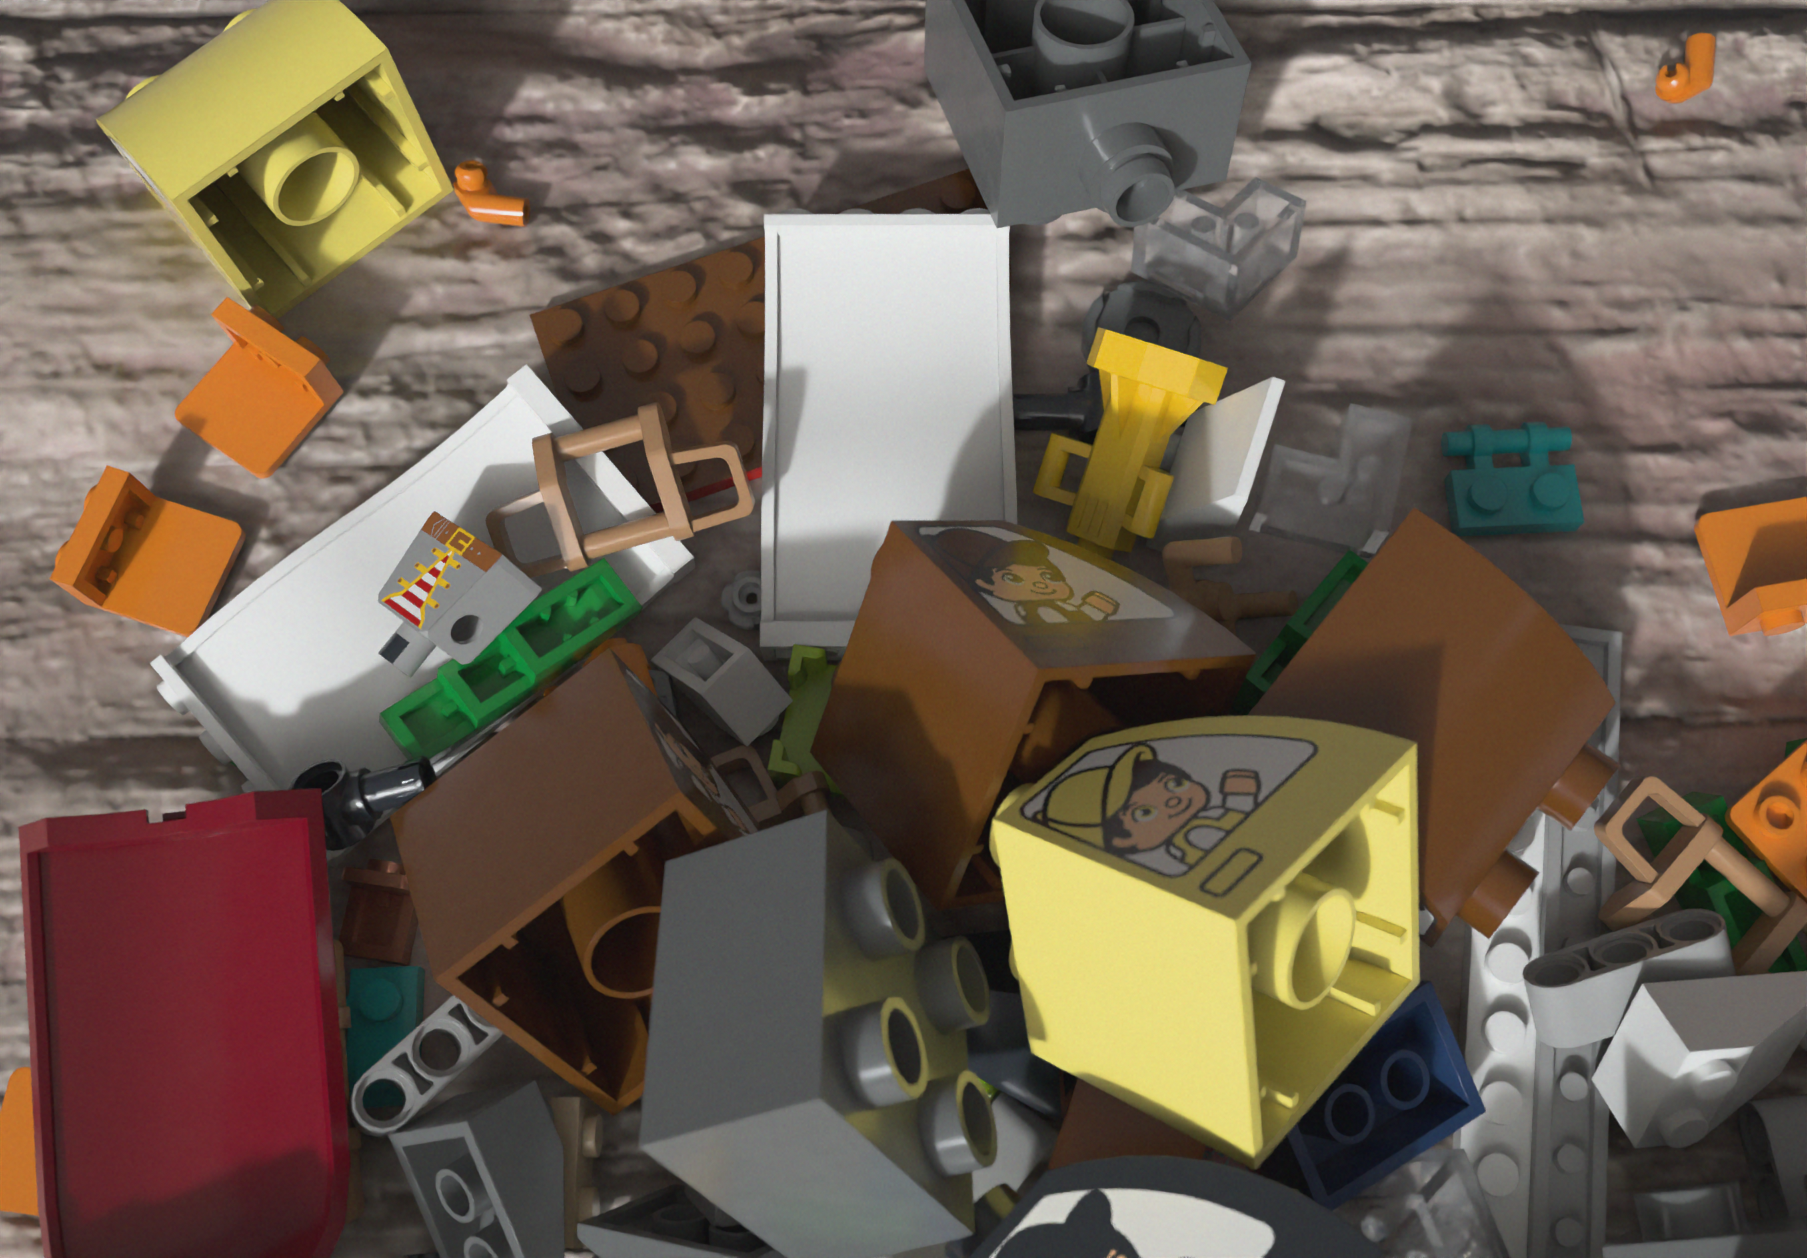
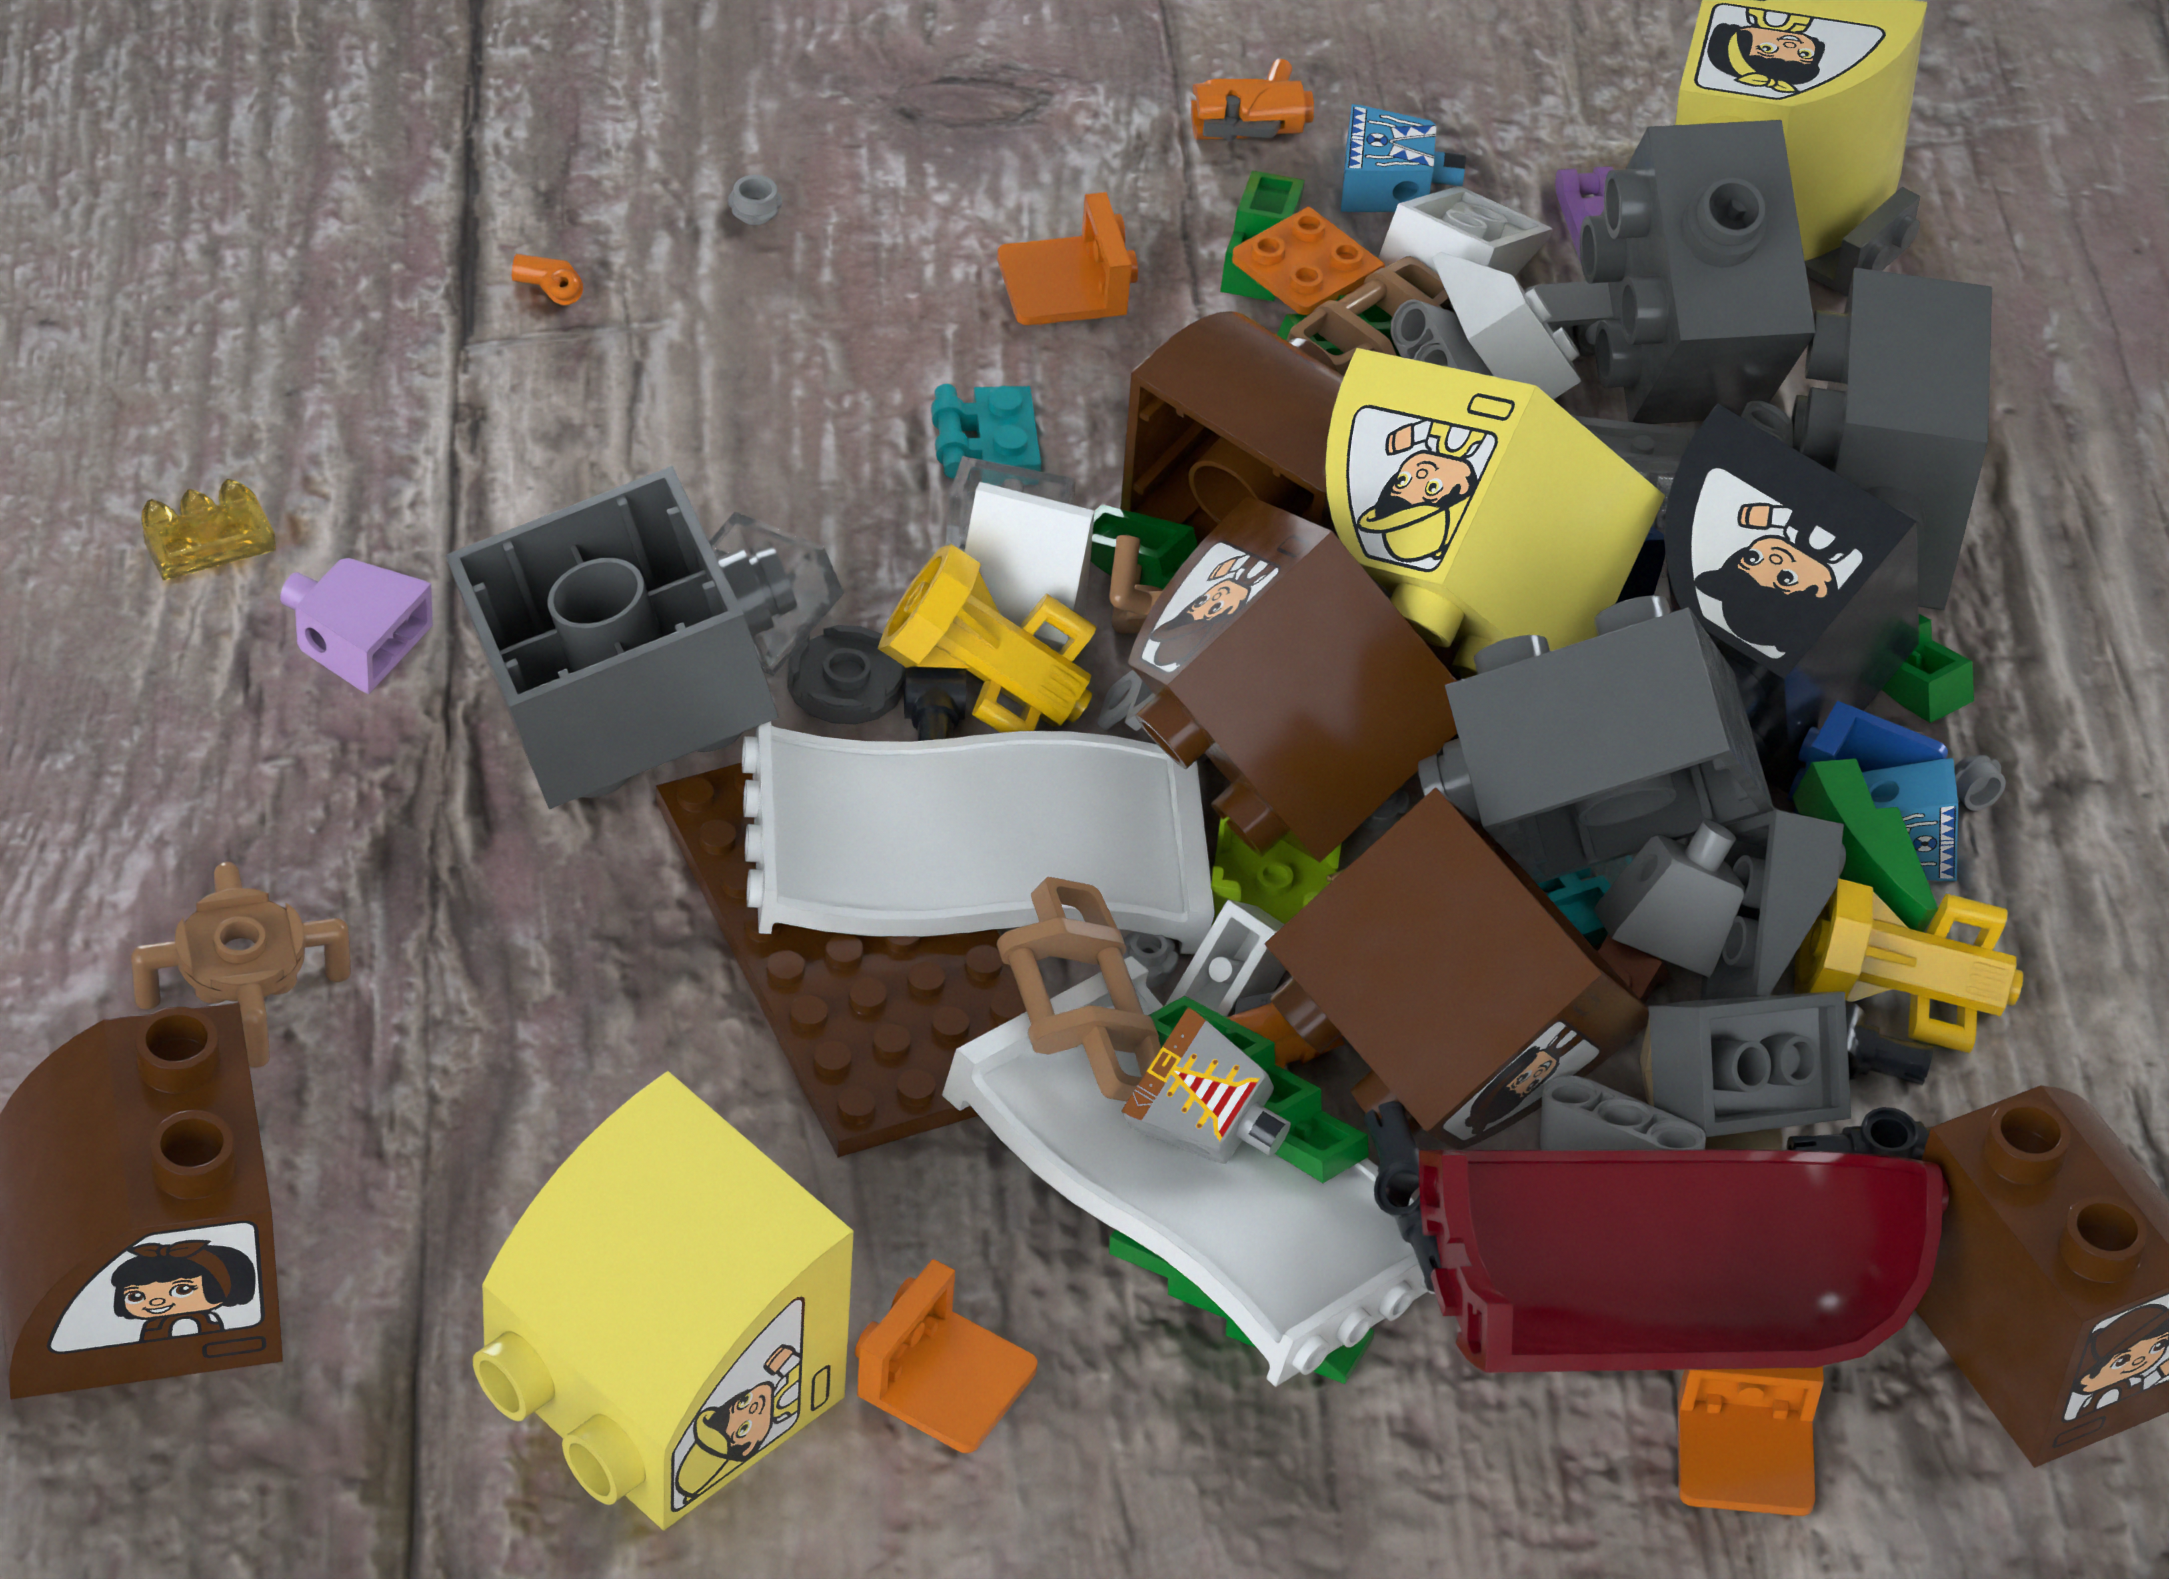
camera: 100 degrees left, 25 degrees down
orange bracket [49,465,246,638] -> none

